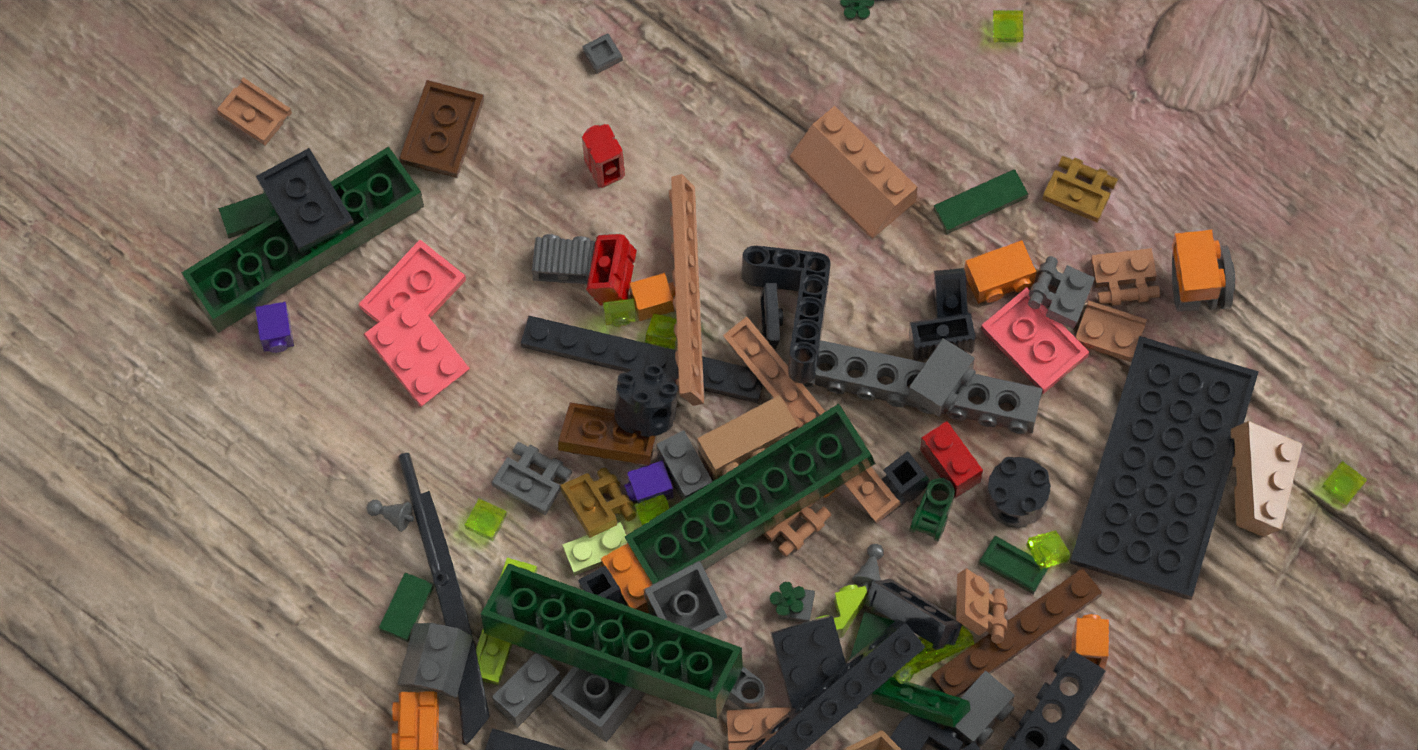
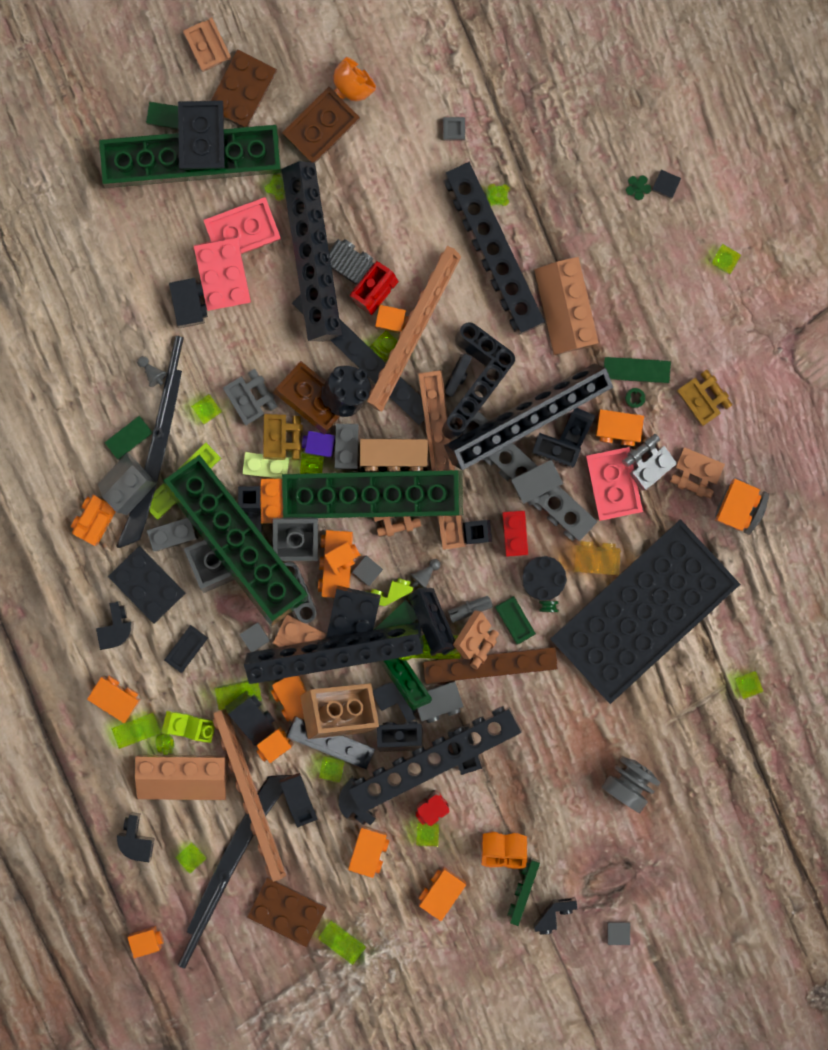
camera: 30 degrees right, 20 degrees up
dark purple brick [255,302,294,353] -> none
red brick [581,124,625,188] -> none
clear neon green plate [603,299,636,327] -> none
dark green plant [770,582,806,617] -> none
dark green piece [909,478,954,542] -> none
clear neon green plate [1026,530,1071,569] -> none
orange brick [1071,614,1109,669] -> none
nougat plate [1075,300,1147,362] -> none
wedge [1231,421,1302,537] -> none
none -> black brick [169,278,208,328]
none -> reddish brown plate [211,49,277,127]
none -> clear neon green plate [265,174,285,201]
none -> black brick [281,161,342,342]
none -> orange brick [318,530,353,598]
none -> orange brick [325,542,361,575]
none -> orange cylinder [333,57,376,102]
none -> black brick [443,161,545,335]
none -> black brick [444,363,613,470]
none -> dark grey axle [448,596,493,623]
none -> clear neon green plate [488,184,510,206]
none -> dark green bush [539,601,559,612]
none -> clear yellow brick [573,541,621,575]
none -> dark grey wheel [601,756,661,814]
none -> dark green bush [625,388,646,408]

